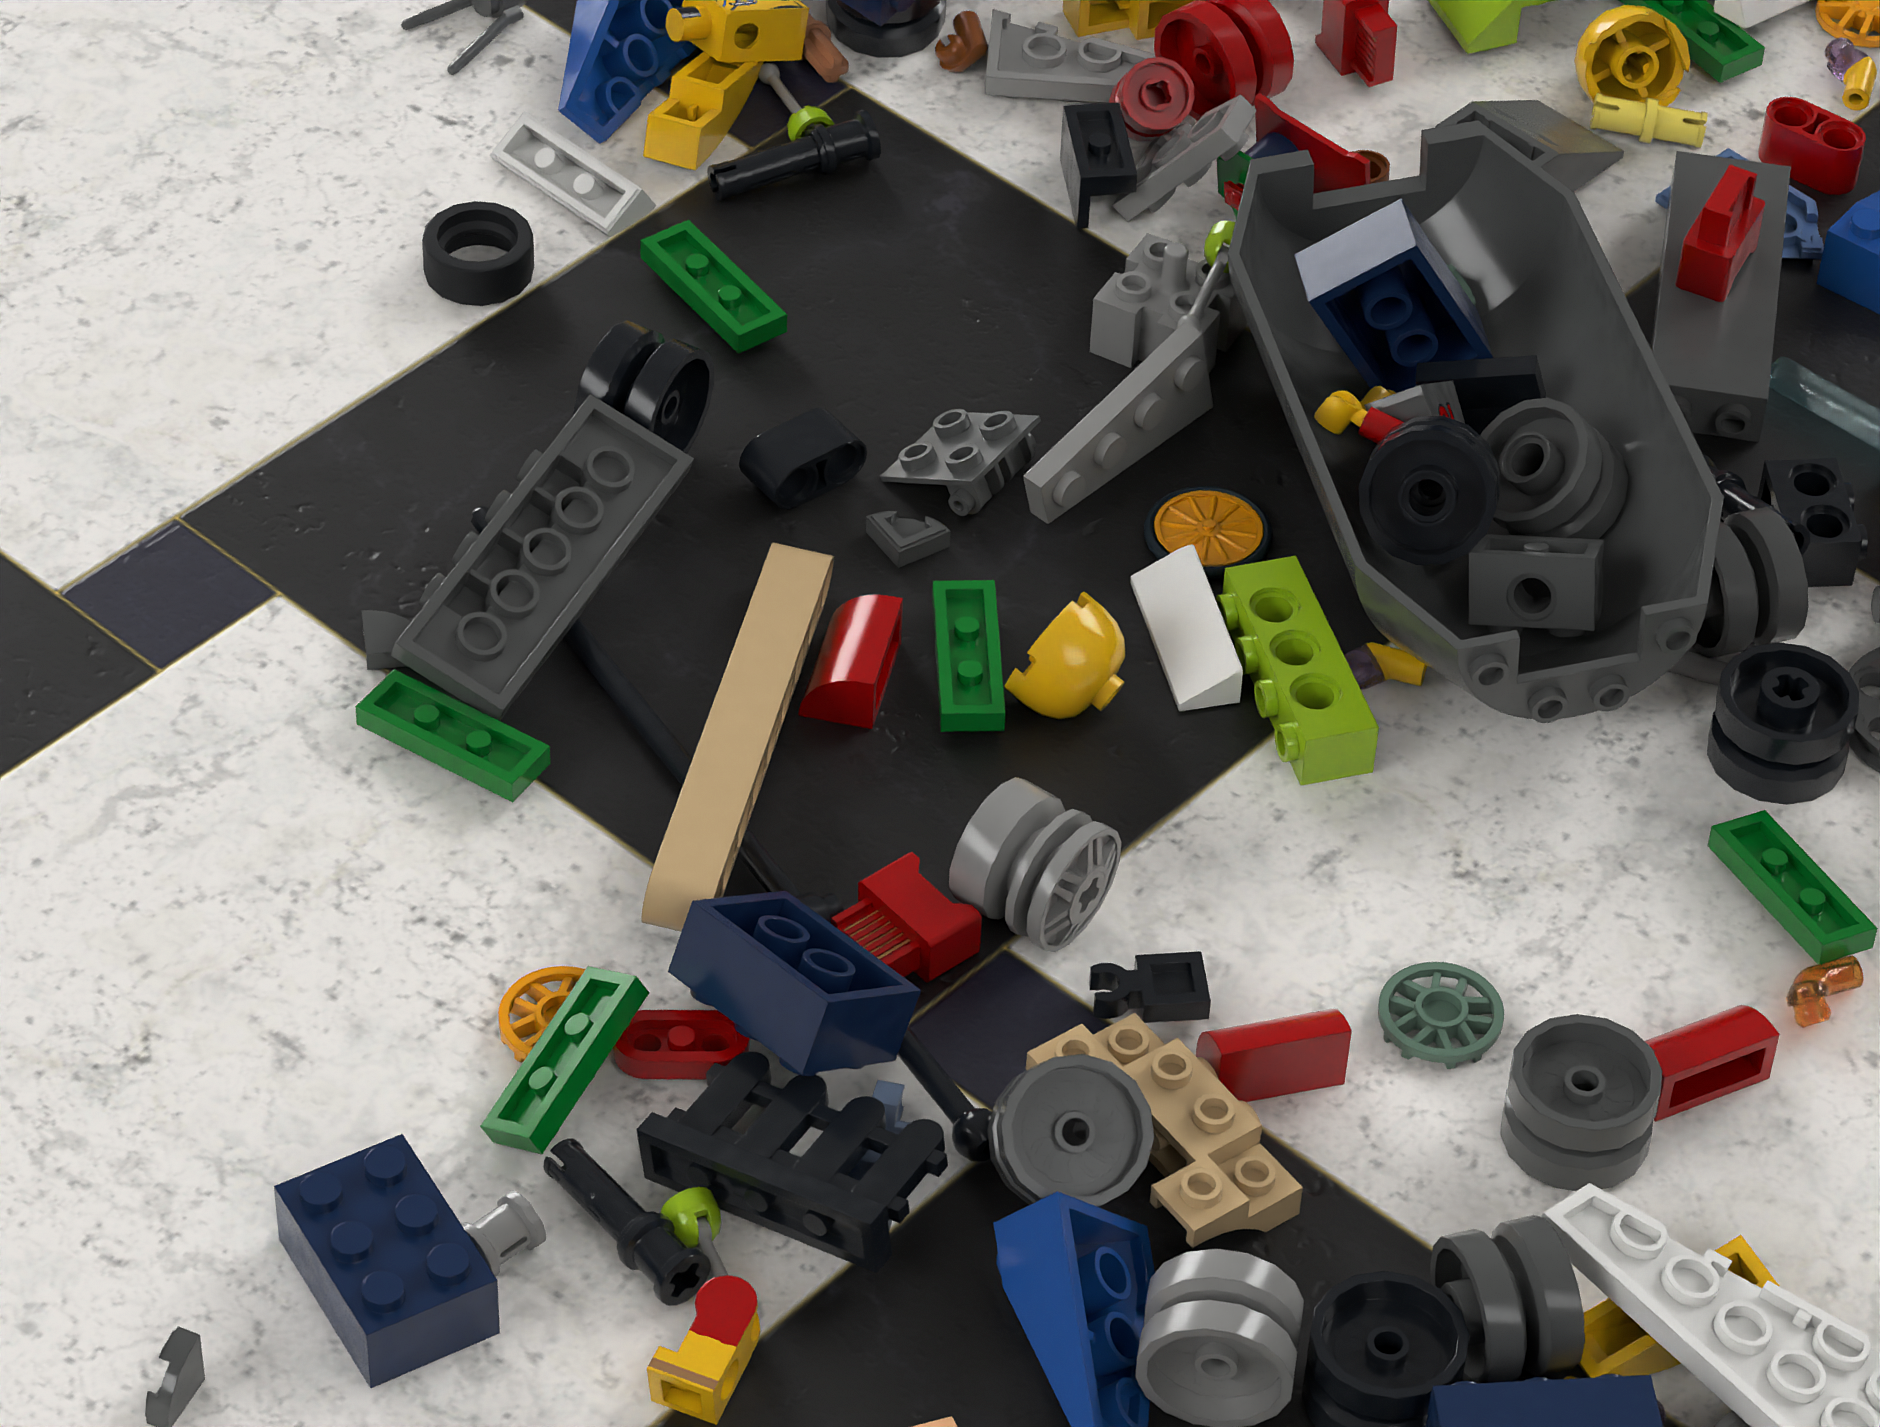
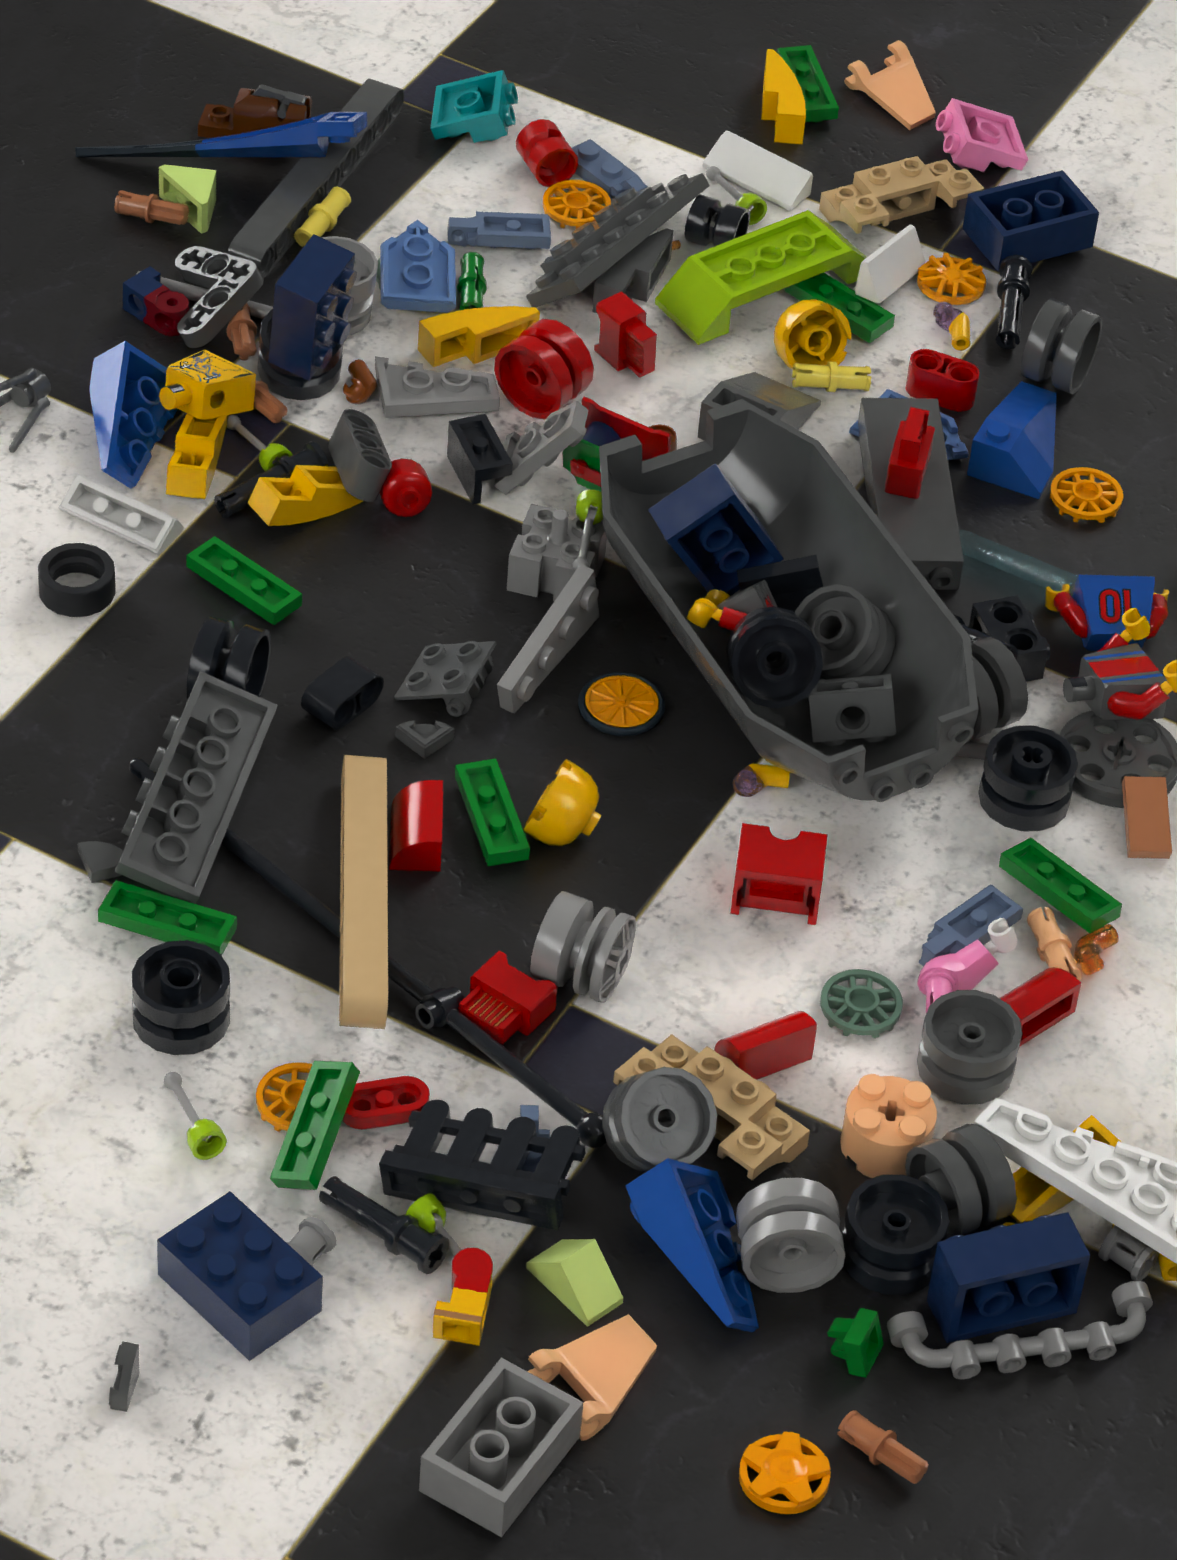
camera: 15 degrees left, 0 degrees up
dark blue brick [668,891,921,1076] -> none
black plate [1089,951,1211,1023] -> none
red wheel [1109,57,1195,142] -> none
white slope [1130,544,1243,711] -> none
lime brick [1215,555,1379,786] -> none
none -> black wheel [132,940,230,1055]
none -> lime hinge [164,1072,227,1160]
none -> yellow slope [248,465,363,526]
none -> dark grey beam [328,409,392,502]
none -> red head [379,458,432,517]
none -> yellowish green slope [526,1239,623,1327]
none -> red piece [730,823,828,925]
none -> light nougat brick [840,1074,937,1178]
none -> bright pink arm [917,918,1017,1013]
none -> sand blue hinge [919,884,1024,967]
none -> light nougat pin [1027,907,1082,981]

